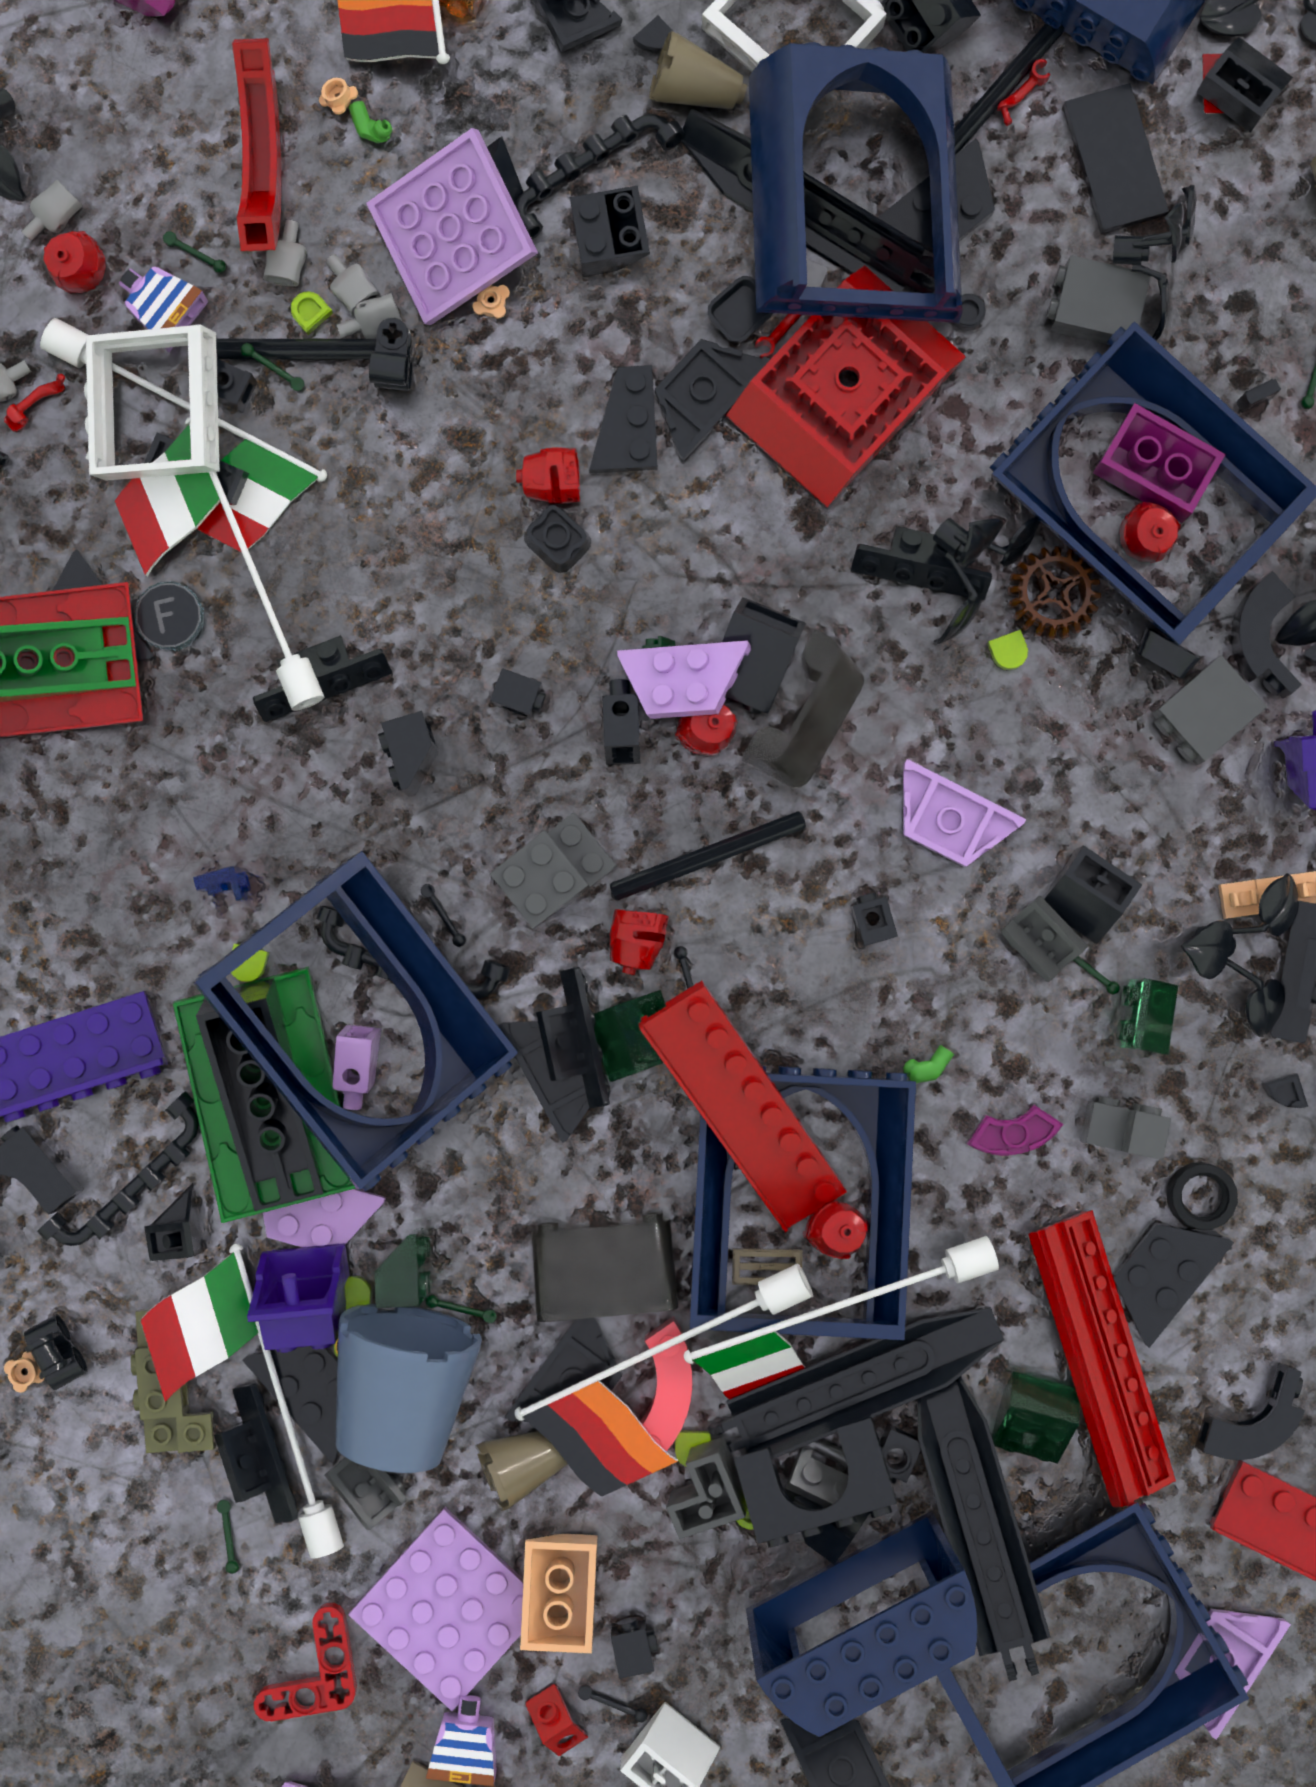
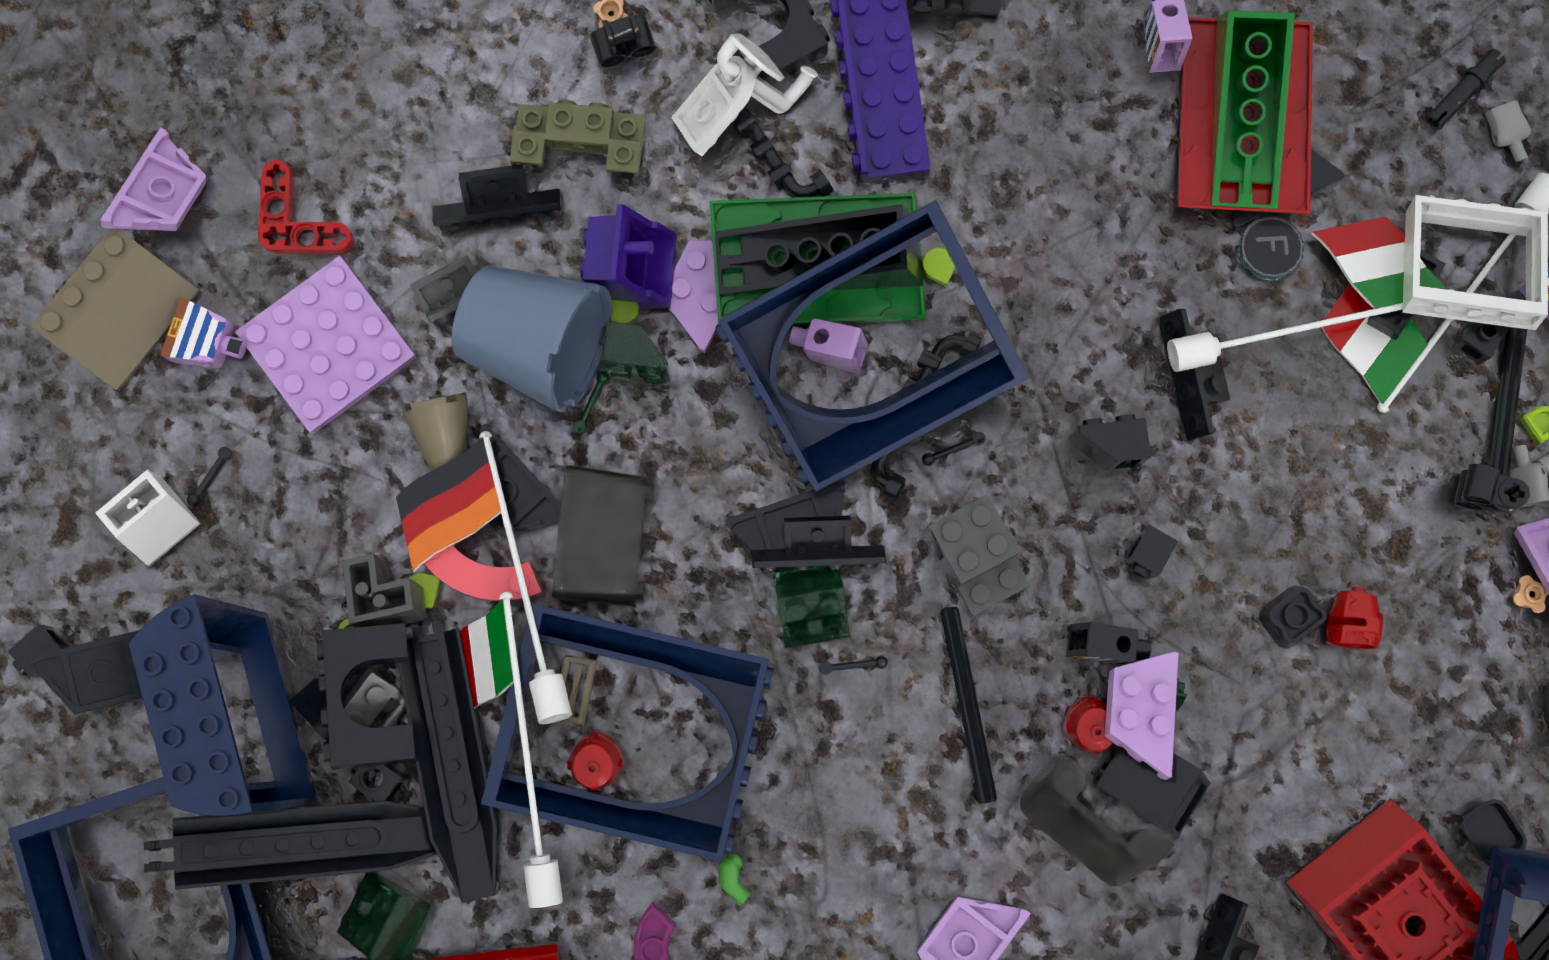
camera: 100 degrees right, 5 degrees down
red piece [4,374,65,432] -> none
flag [140,1244,344,1558] -> none
black slope [144,1183,204,1261] -> none
clear blue bracket [193,866,251,902] -> none
dark green hinge [217,1499,239,1574] -> none
dark green hinge [241,343,304,391] -> none
black wing [242,1346,339,1462] -> none
light nougat slope [520,1534,598,1653] -> none
red bracket [525,1684,588,1756] -> none
black wing [589,365,658,473] -> none
red helmet [609,909,669,975] -> none
black brick [611,1618,658,1679] -> none
red plate [638,980,847,1233] -> none
black wing [655,339,770,461] -> none
red piece [755,314,802,359] -> none
black brick [851,892,898,947] -> none
none -> white plate [671,34,818,156]

